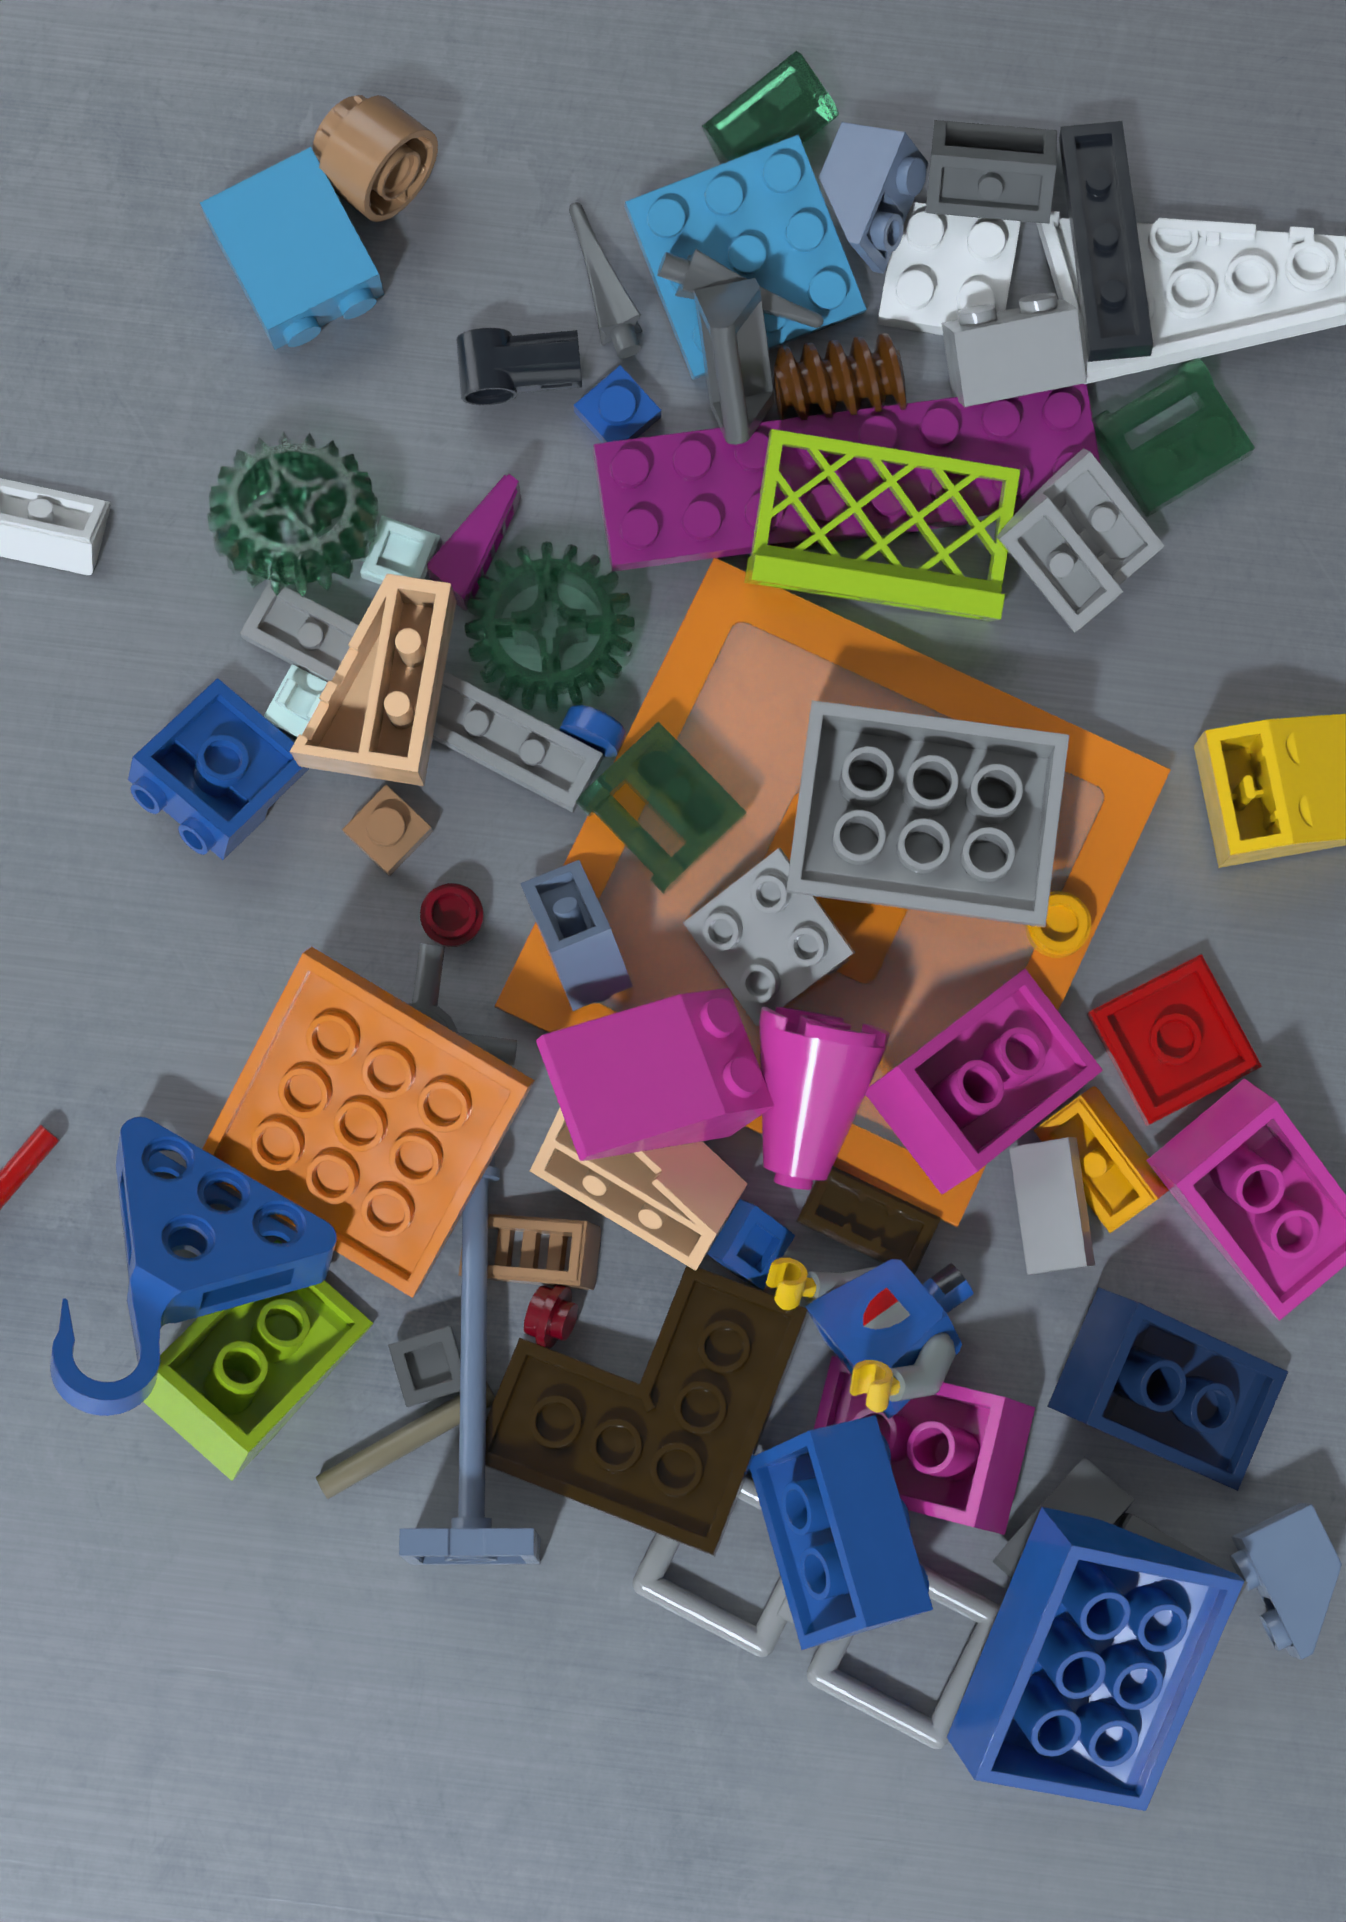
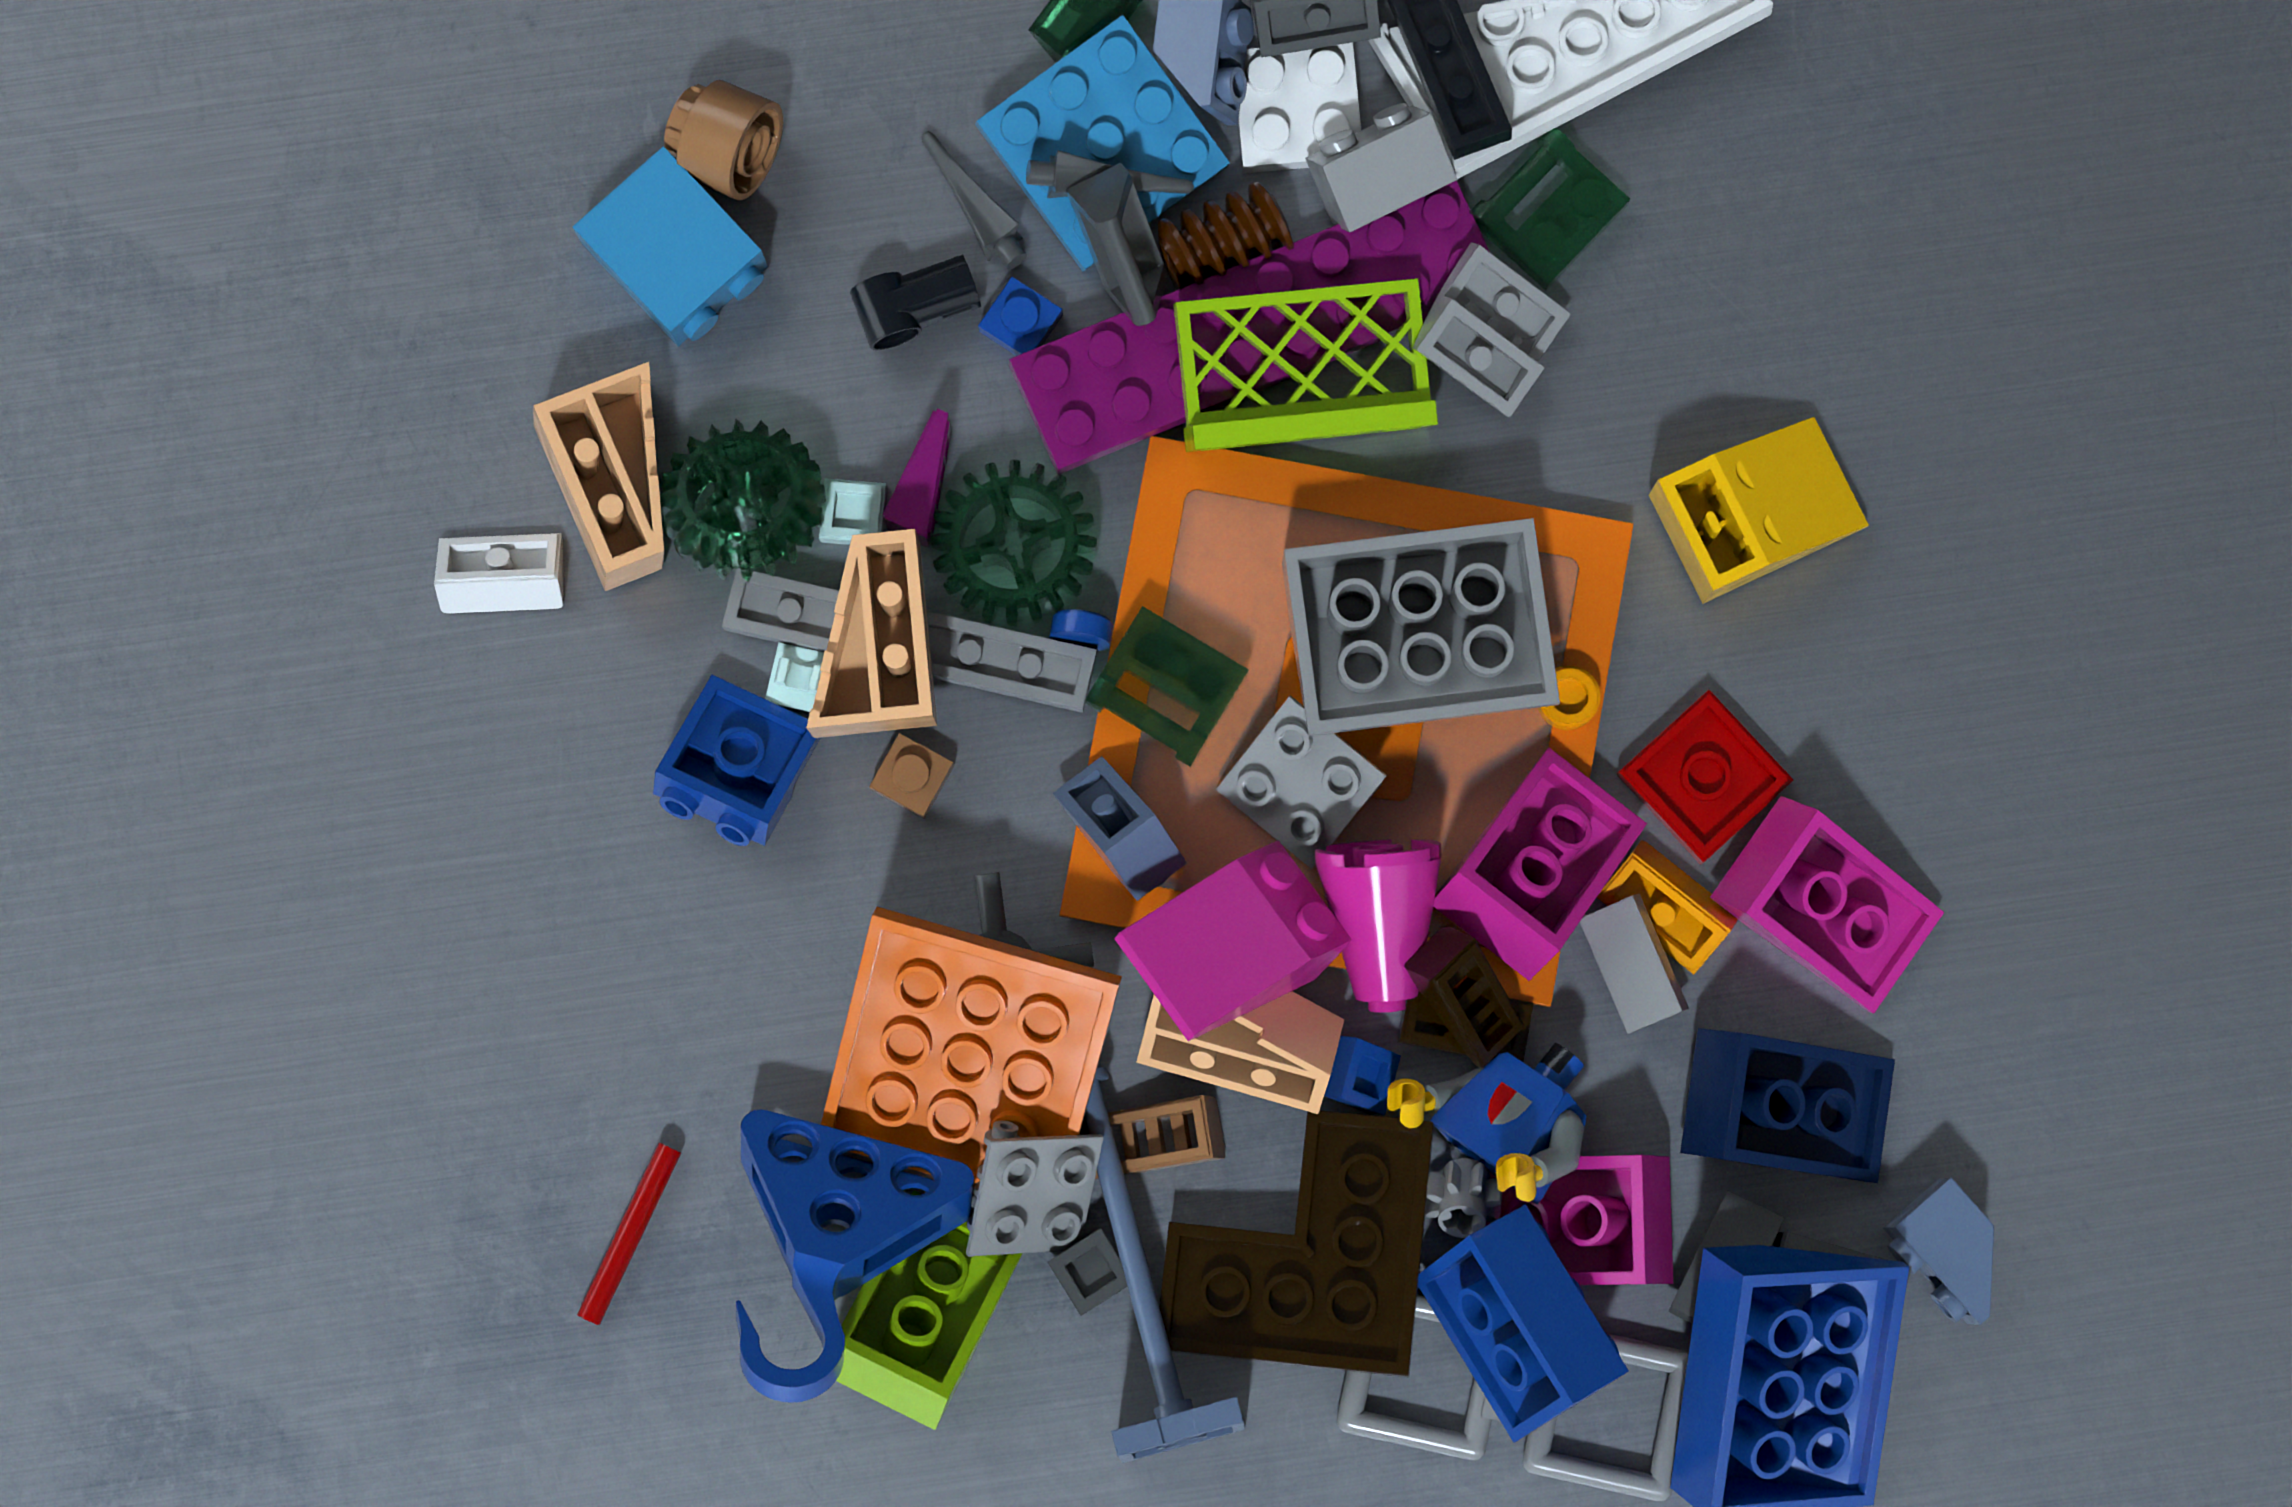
camera: 15 degrees left, 0 degrees up
dark tan bar [316,1381,495,1499] -> none
dark red plate [420,883,484,947] -> none
dark red plate [524,1285,578,1349] -> none
none -> light nougat wedge [533,362,664,591]
none -> light grey hinge [966,1121,1104,1257]
none -> dark brown slope [1404,926,1525,1068]
none -> light grey gear [1425,1158,1502,1238]

